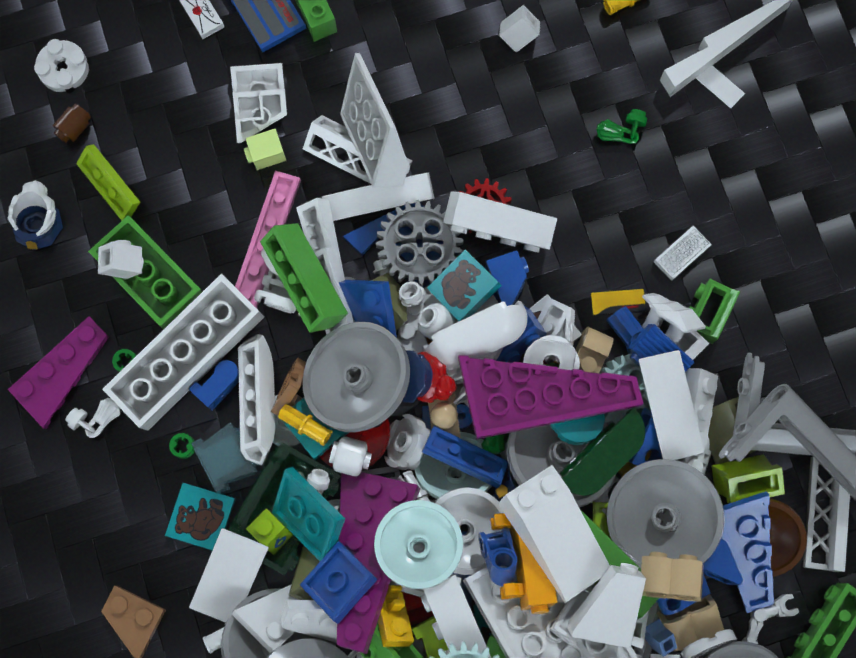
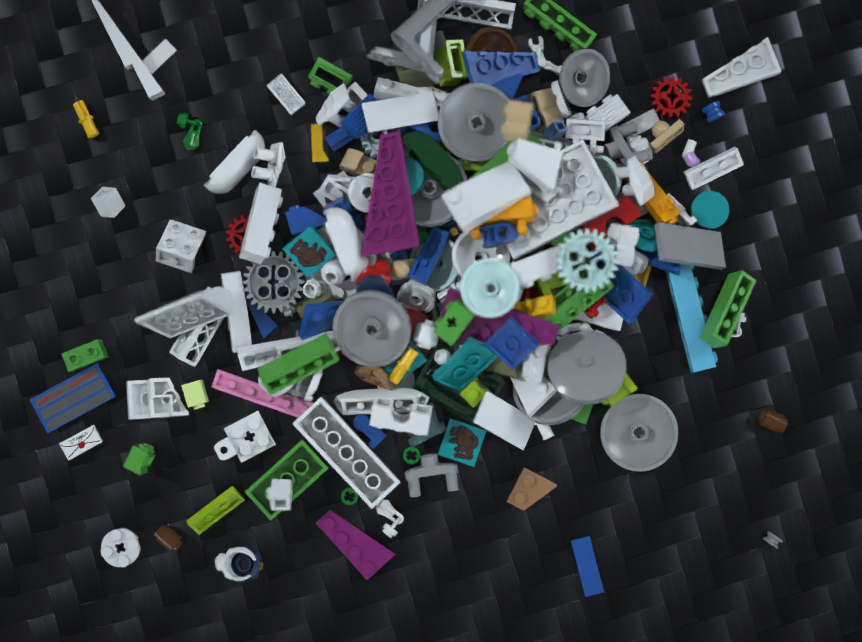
camera: 90 degrees left, 10 degrees up
none -> bright green window [123,442,155,475]
none -> white bracket [156,220,206,273]
none -> white brick [204,130,265,194]
none -> white plate [214,411,276,463]
none -> white connector [251,142,286,187]
none -> white arch [370,396,433,436]
none -> light grey connector [404,454,459,497]
none -> bright green brick [433,298,476,346]

